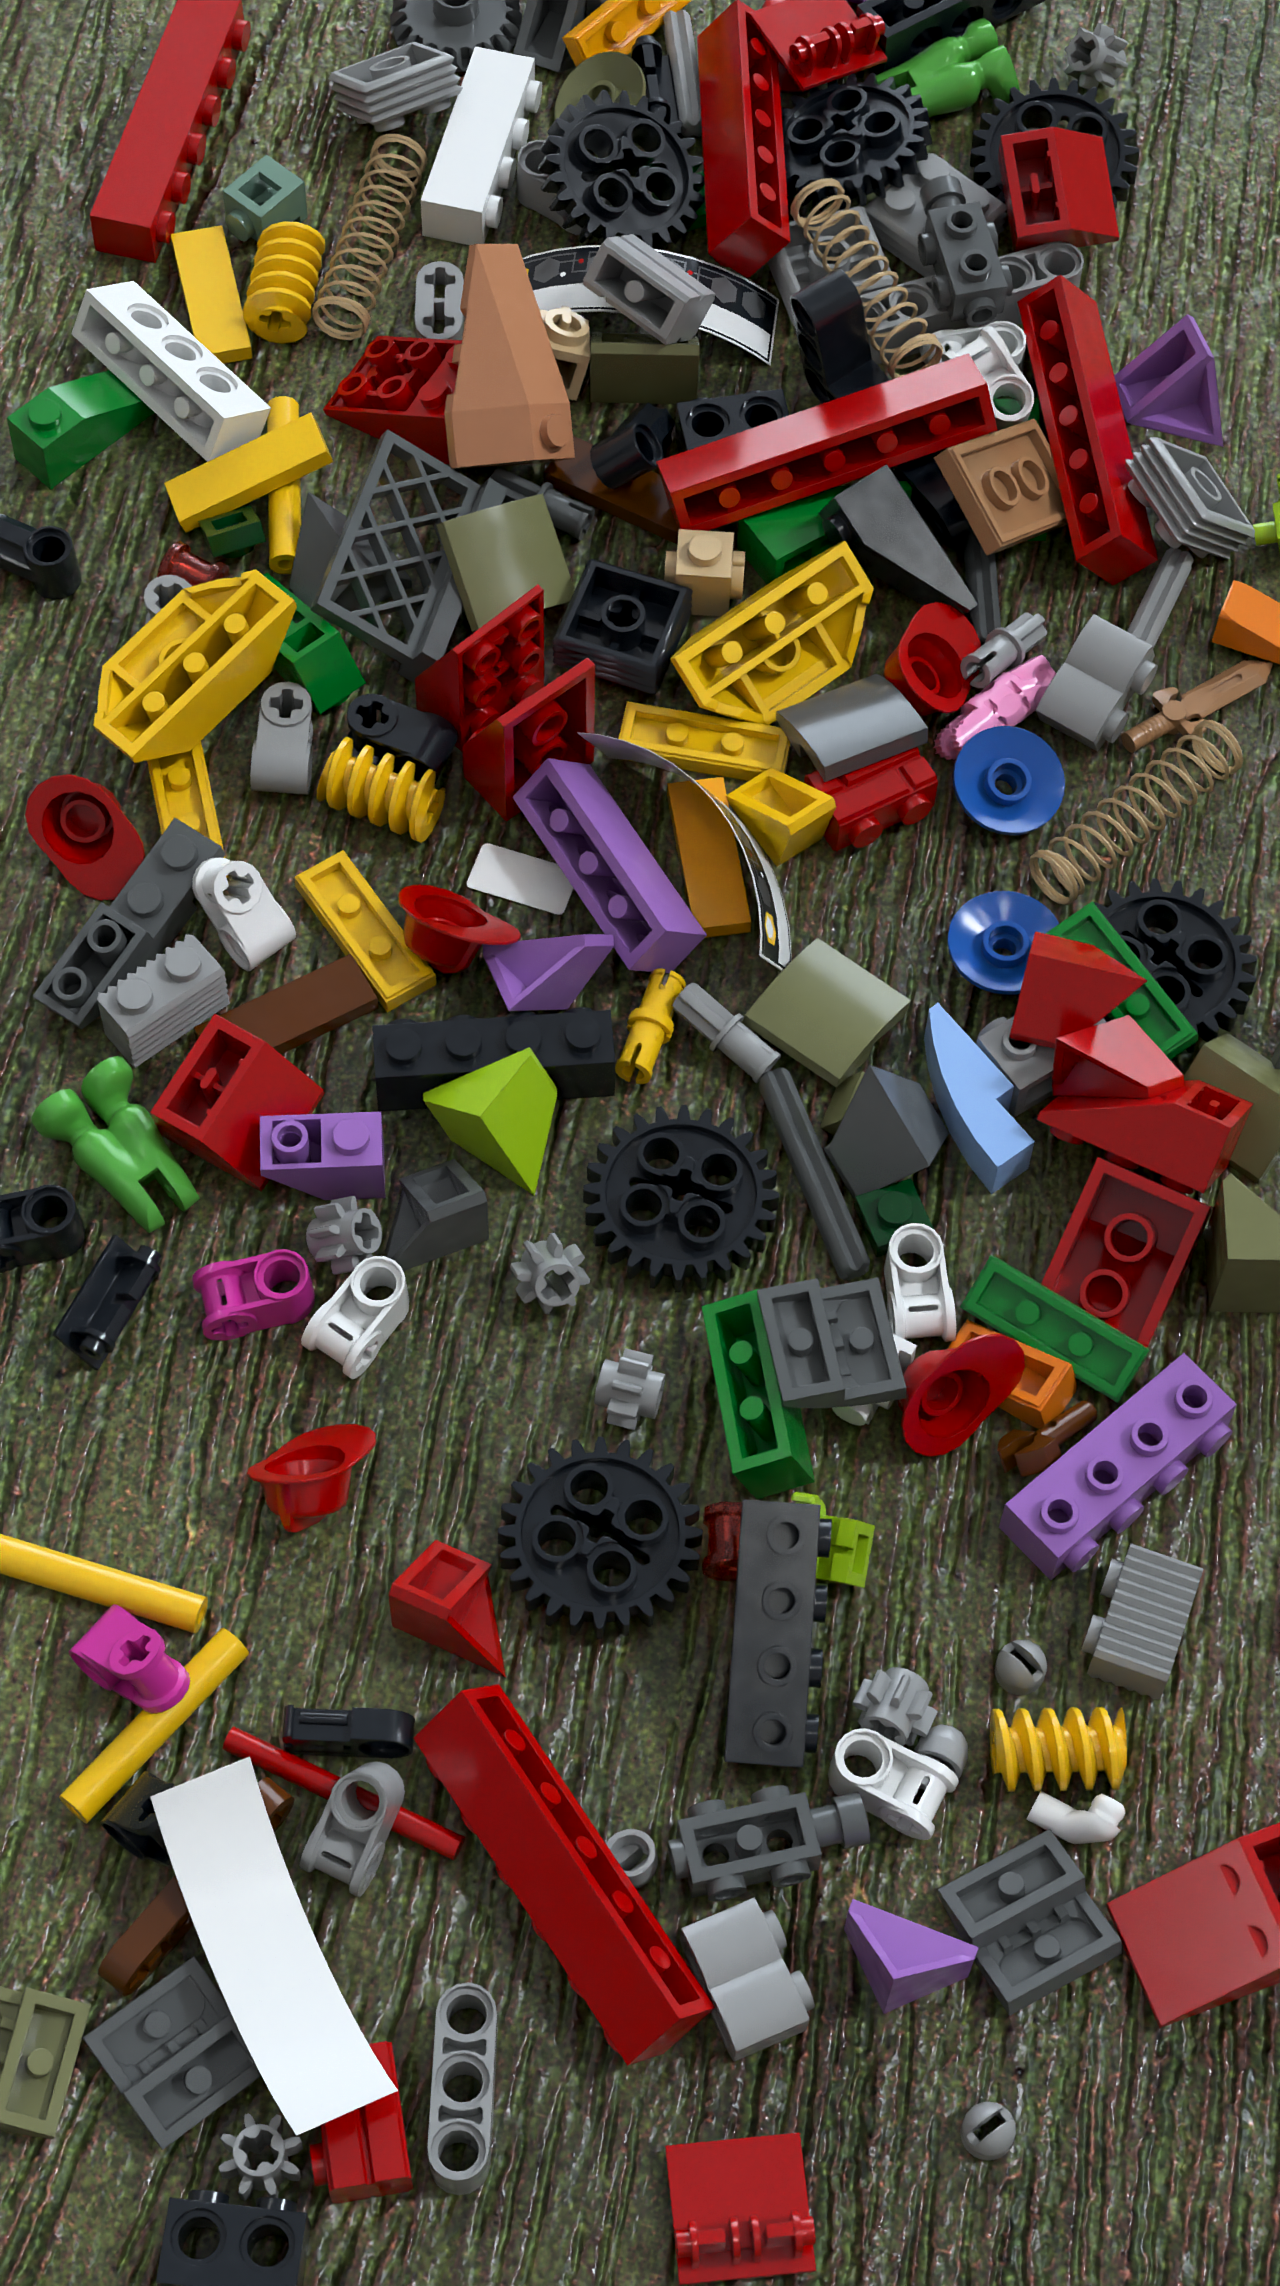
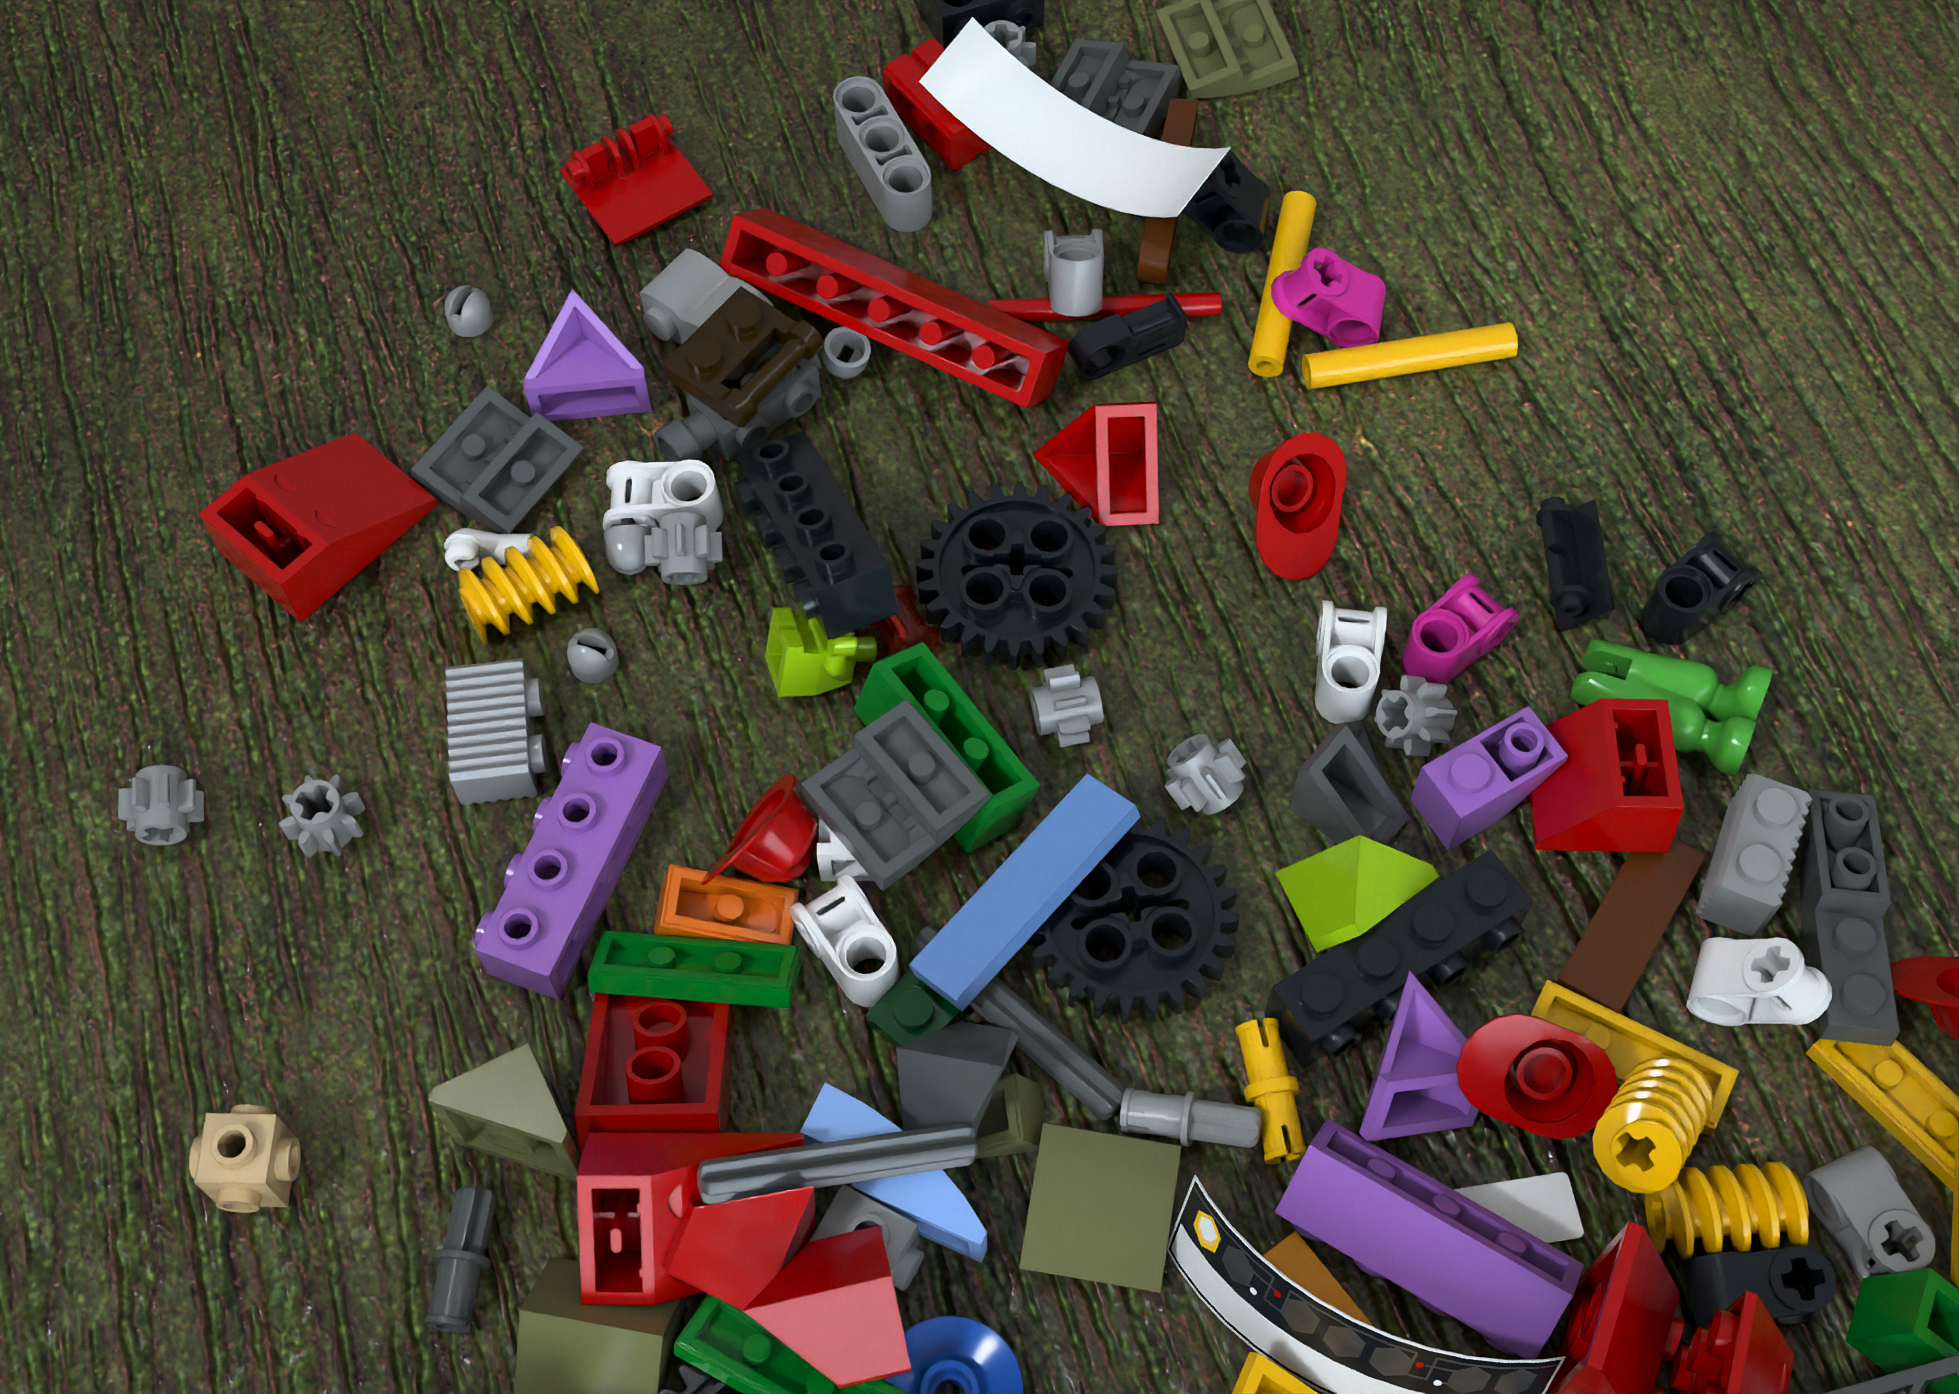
camera: 155 degrees right, 0 degrees up
reddish brown bar [998,1400,1097,1477] -> none
none -> dark brown plate [662,286,824,428]
none -> dark grey axle [697,1123,978,1204]
none -> medium blue tile [909,773,1140,1011]
none -> yellow piece [1592,1057,1714,1194]

